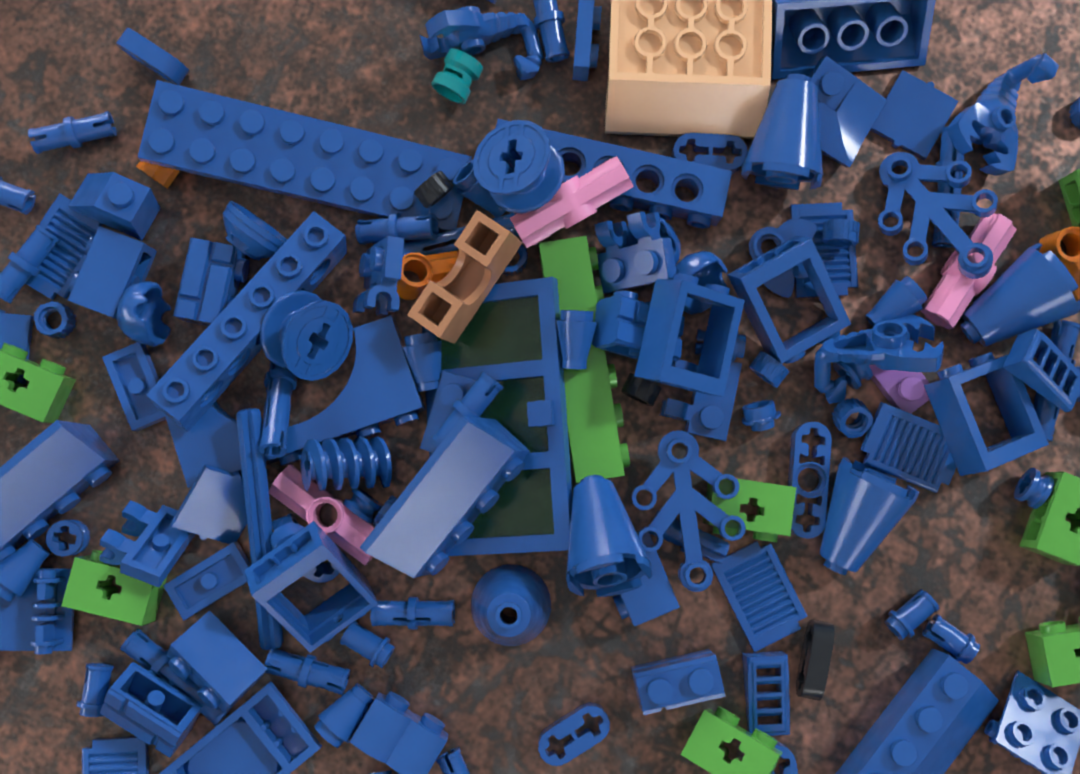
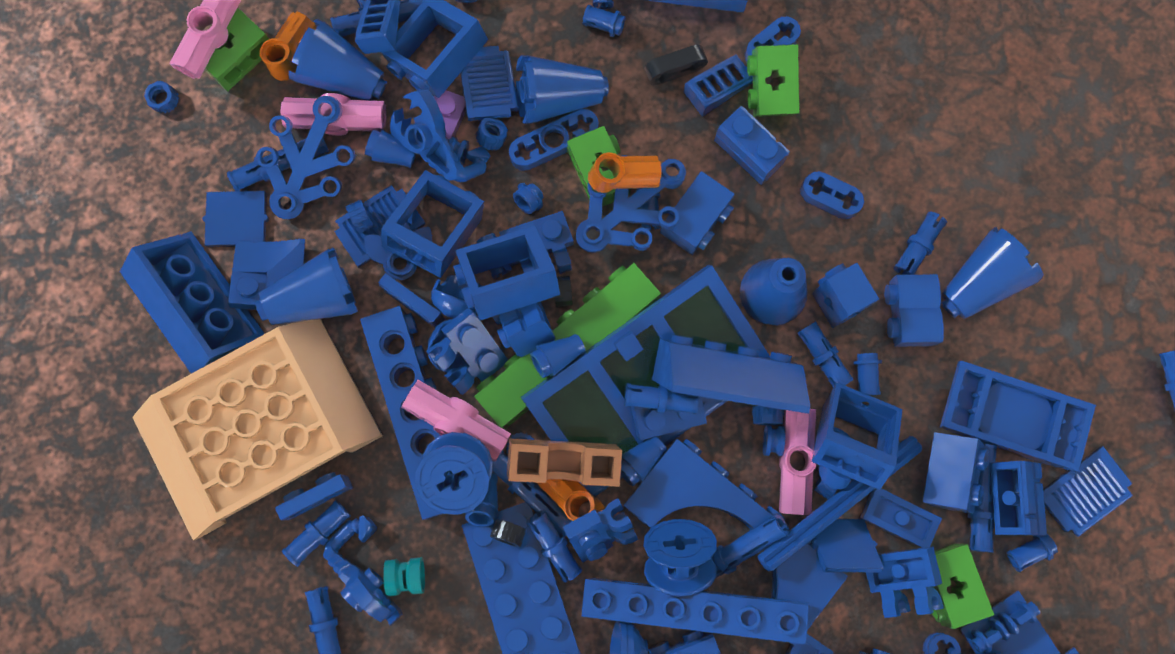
camera: 120 degrees left, 5 degrees down
blue pin [264,648,351,695] -> none
blue piece [300,436,392,491] -> none
blue cone [314,683,375,748] -> none
blue cone [566,475,652,597] -> none
blue beam [671,133,748,174] -> none
blue window [710,541,807,652] -> none
blue axle [749,351,789,388] -> none
blue animal [947,53,1059,176] -> none
none -> blue tile [378,273,445,328]
none -> orange piece [588,152,662,193]
none -> blue brick [812,263,879,329]

